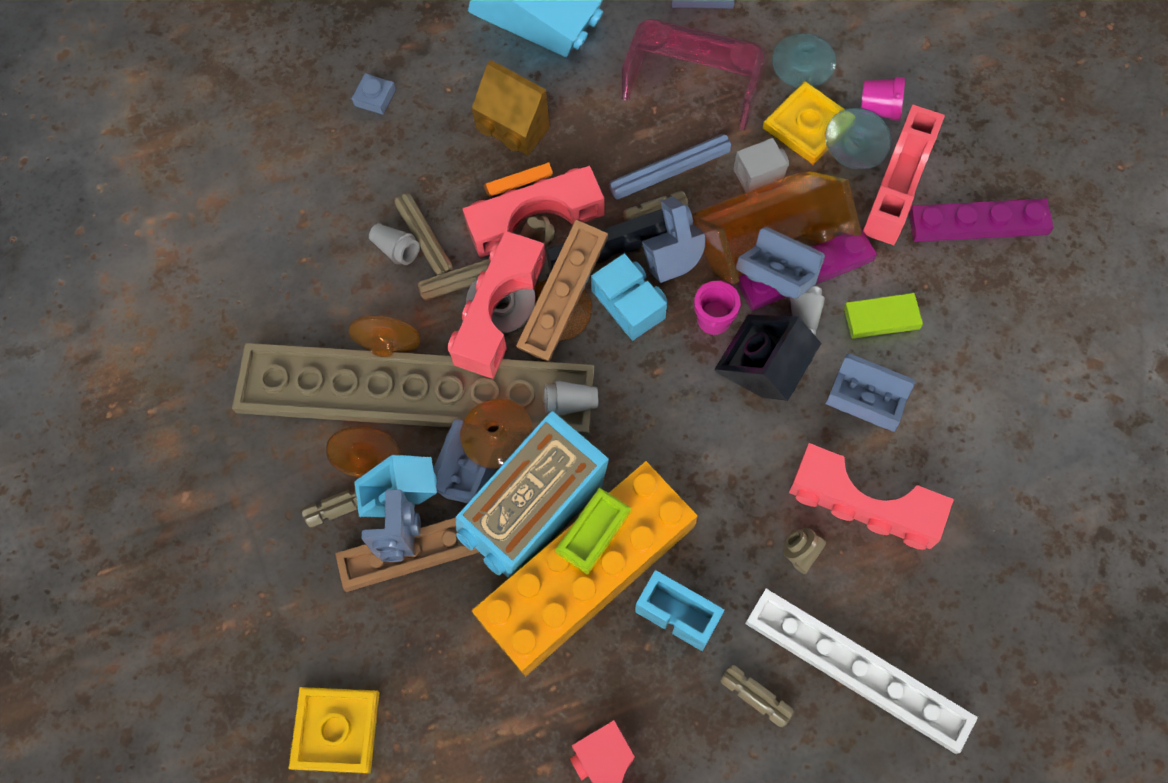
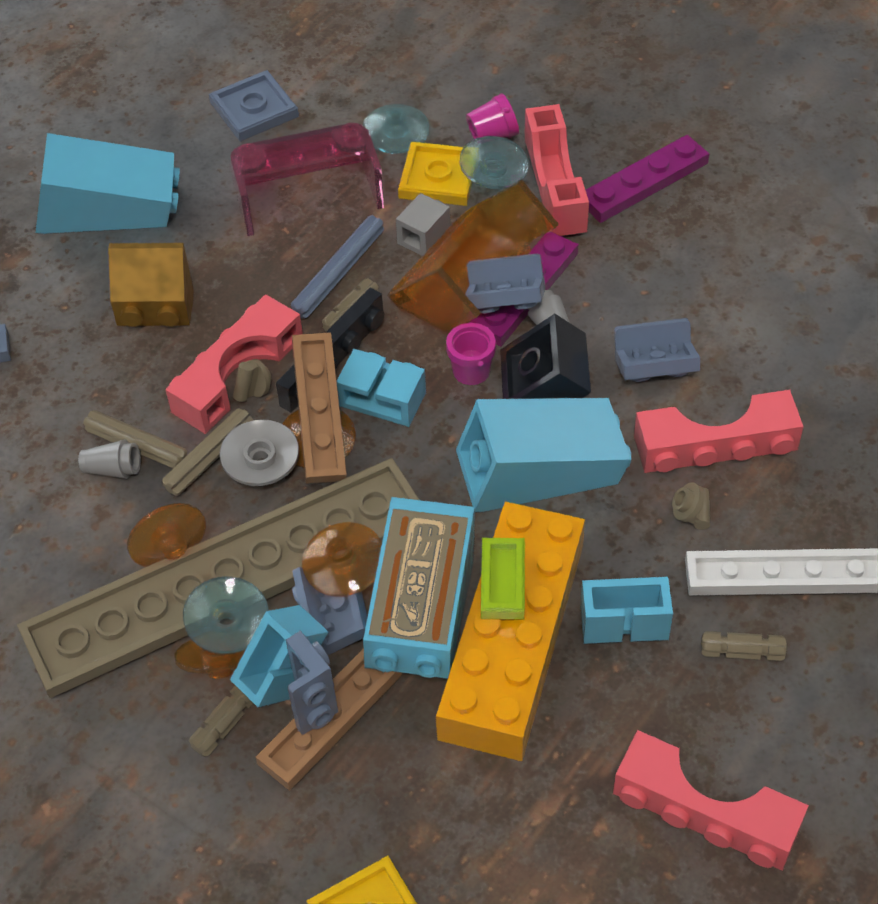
camera: 35 degrees left, 15 degrees down
coral arch [448,231,546,379] -> none
orange tile [484,163,553,197] -> none
light grey cone [544,380,598,416] -> none
sand blue brick [642,196,705,283] -> none
lime tile [844,293,923,339] -> none
none -> clear light blue dish [183,576,269,654]
none -> medium azure slope [456,398,631,512]

